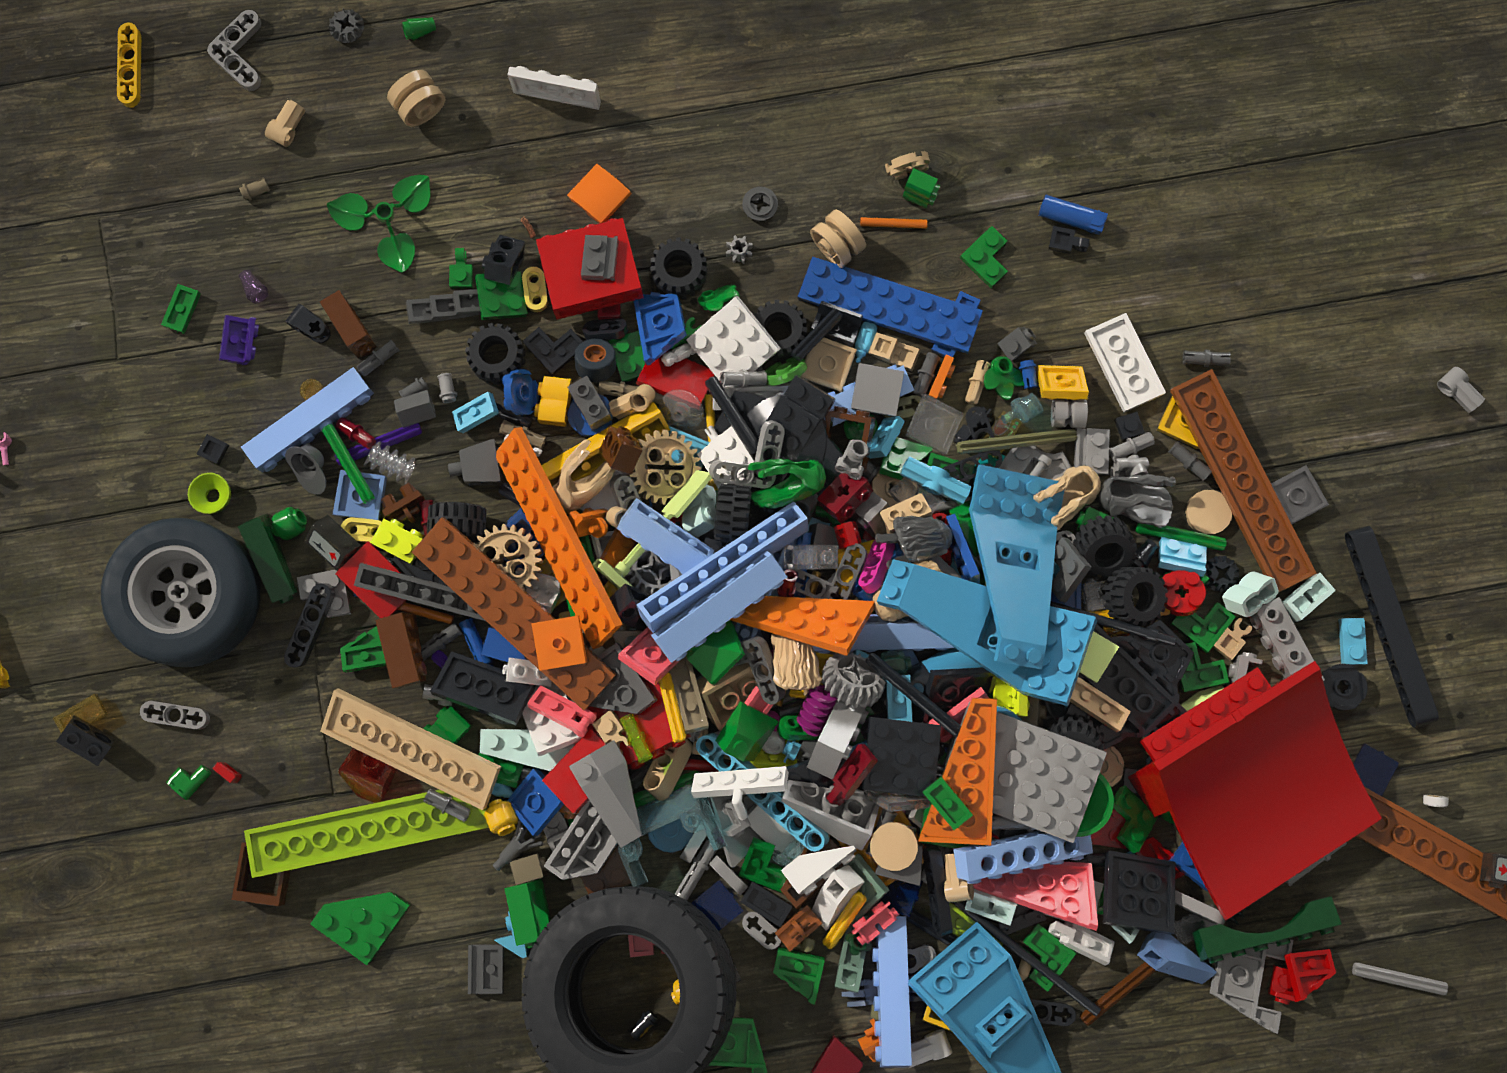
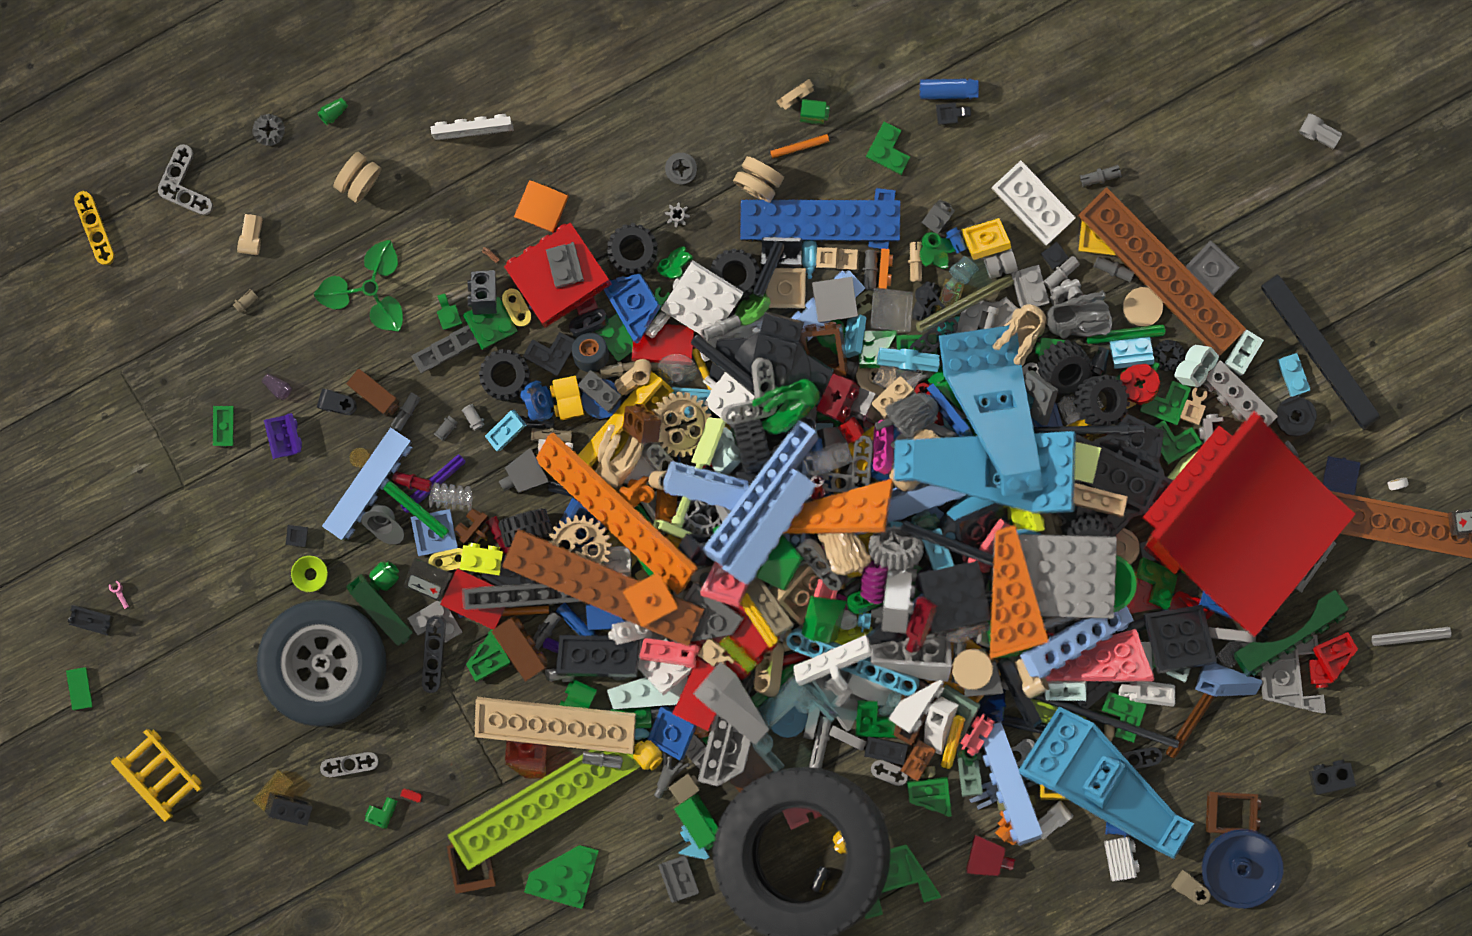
camera: 20 degrees left, 5 degrees up
dark grey piece [394,390,436,427] -> none
clear blue piece [691,880,744,931] -> none
light grey plate [835,440,868,480] -> none
green plate [923,776,973,830] -> none

